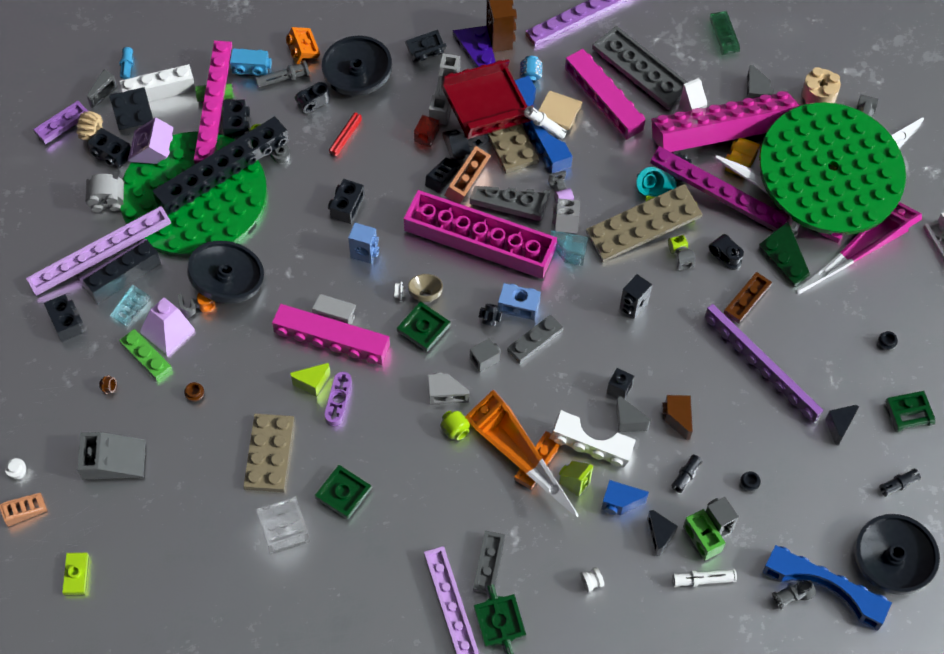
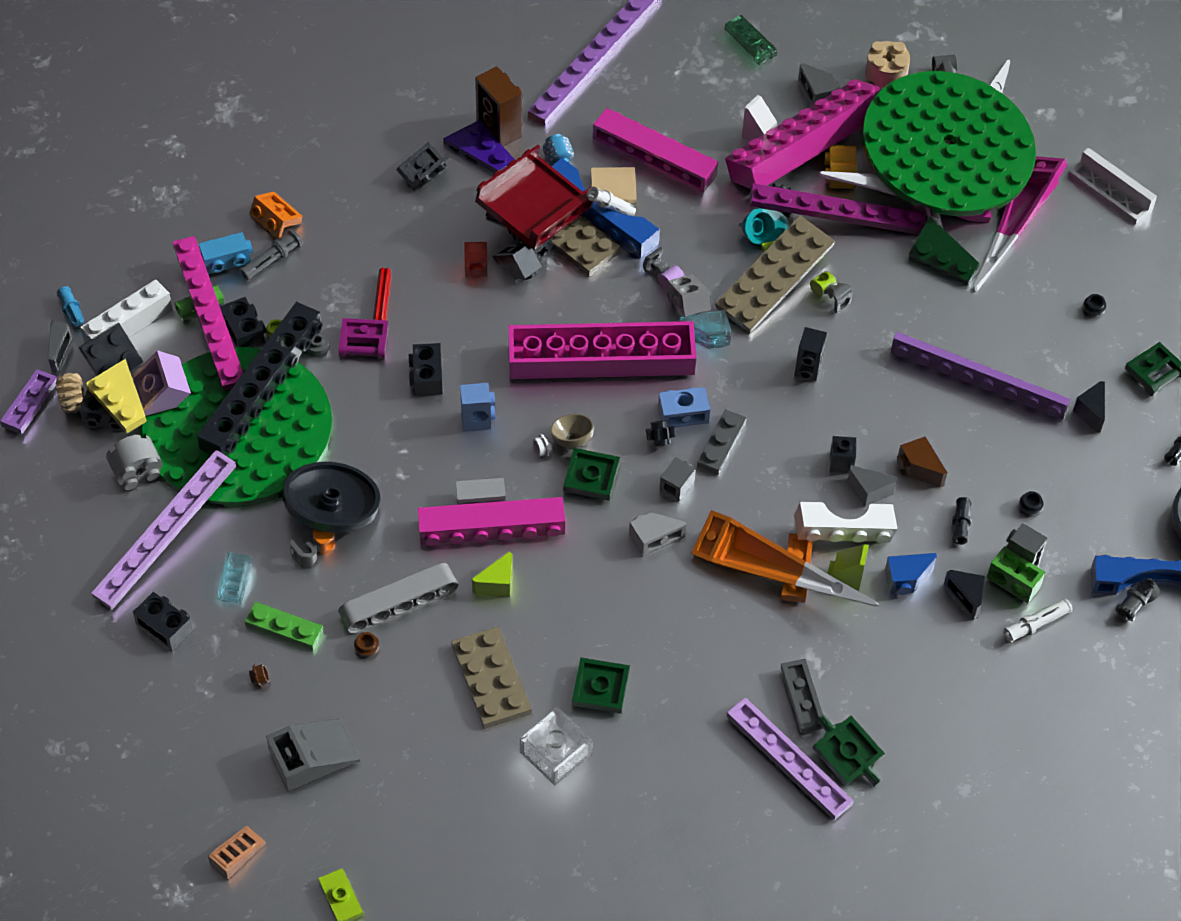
camera: 25 degrees left, 5 degrees down
white plate [5,458,26,478] -> none
black slope [77,238,161,304] -> none
lavender slope [140,298,195,356] -> none
black piece [295,82,330,114] -> none
black dish [322,35,392,96] -> none
medium lavender beam [325,372,352,427] -> none
black slope [425,157,461,193] -> none
light grey arch [429,53,460,125] -> none
lime head [440,411,470,440] -> none
nougat brick [444,146,491,204] -> none
dark grey wing [469,186,550,221] -> none
white wheel [580,567,604,592] -> none
dark grey plate [592,26,688,110] -> none
black piece [708,234,744,270] -> none
reddish brown plate [723,272,772,324] -> none
none -> light yellow wing [86,359,147,433]
none -> magenta plate [338,318,389,359]
none -> light grey beam [338,563,459,634]

